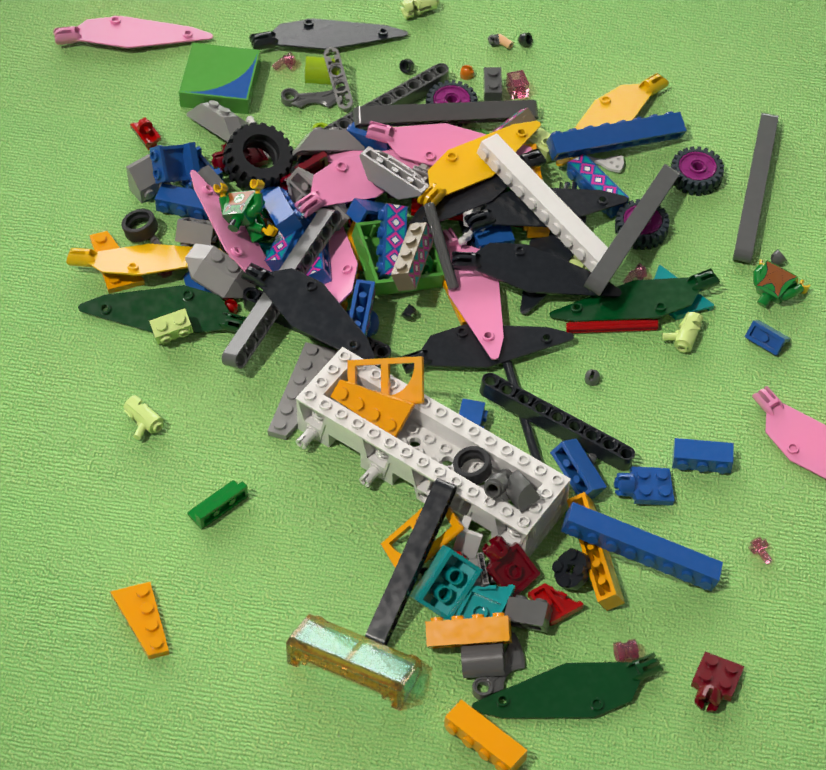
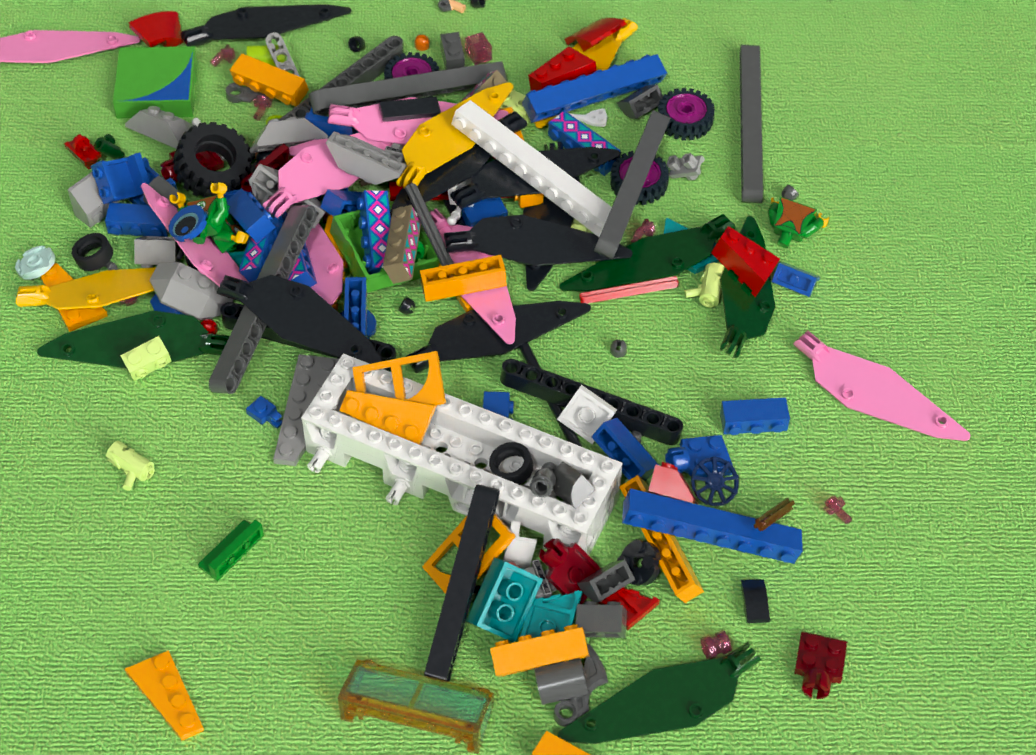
camera: 10 degrees left, 0 degrees up
none -> light aqua tile [15,246,55,280]
none -> dark green plant [94,134,124,159]
none -> red slope [128,11,183,47]
none -> blue tile [168,205,208,242]
none -> light orange brick [230,53,309,107]
none -> blue plate [246,396,282,429]
none -> clear pink plate [253,95,272,121]
none -> black tile [379,97,441,122]
none -> light orange brick [420,255,507,302]
none -> red wedge [528,46,597,91]
none -> white plate [557,385,617,444]
none -> red slope [564,18,627,52]
none -> dark grey brick [577,559,635,602]
none -> dark grey brick [617,84,663,119]
none -> slope [648,462,697,504]
none -> light grey hips [667,153,705,180]
none -> dark blue wheel [691,457,739,506]
none -> red wedge [711,226,780,297]
none -> dark green wing [720,216,775,358]
none -> black slope [741,579,770,623]
none -> reddish brown axle [753,498,795,531]

